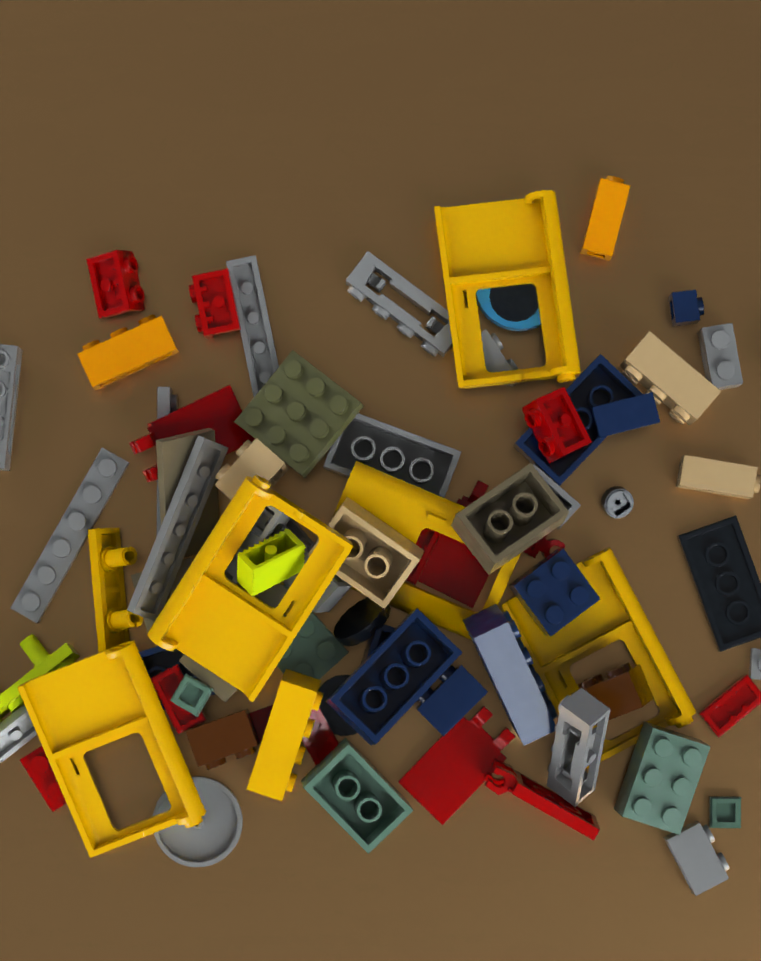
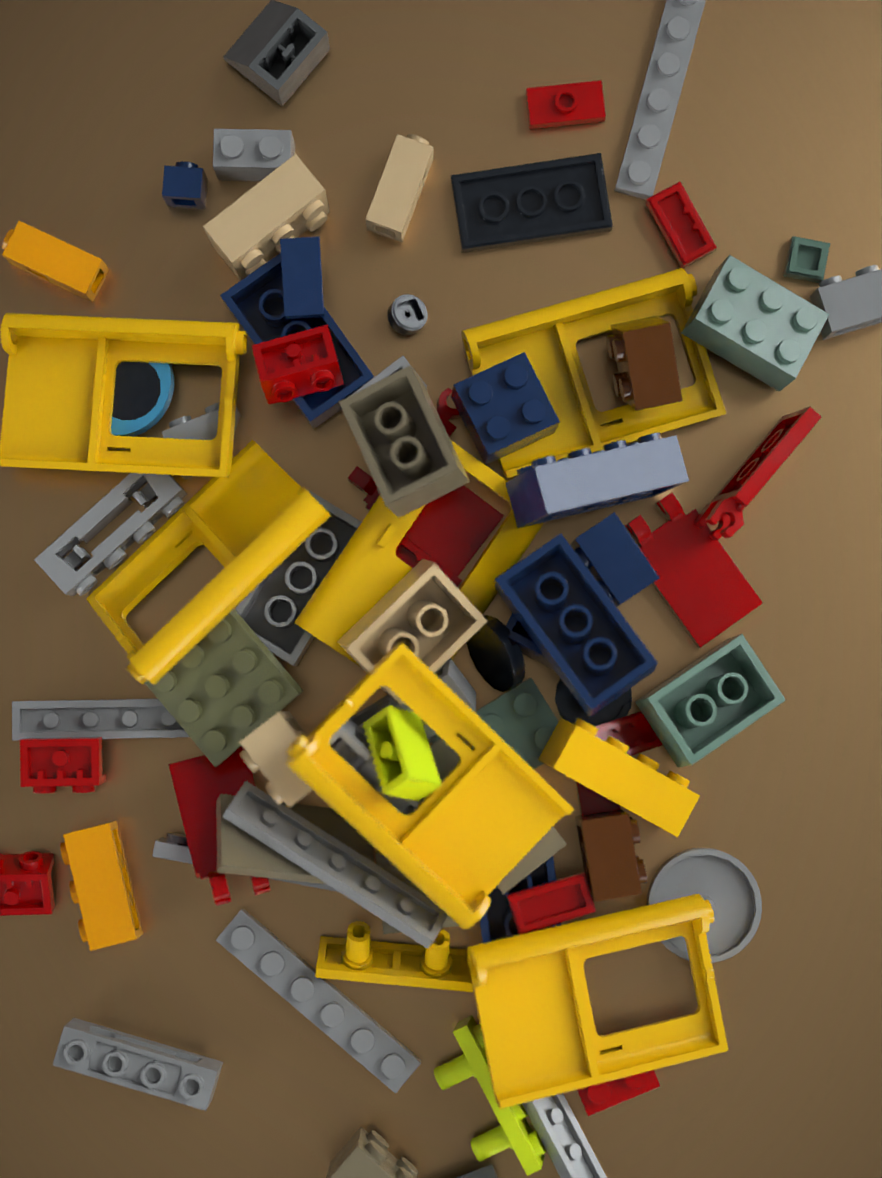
camera: 80 degrees left, 0 degrees up
sand green tile [170,673,214,717] -> none
light grey brick [547,688,610,807] -> none
none -> yellow piece [86,440,331,685]

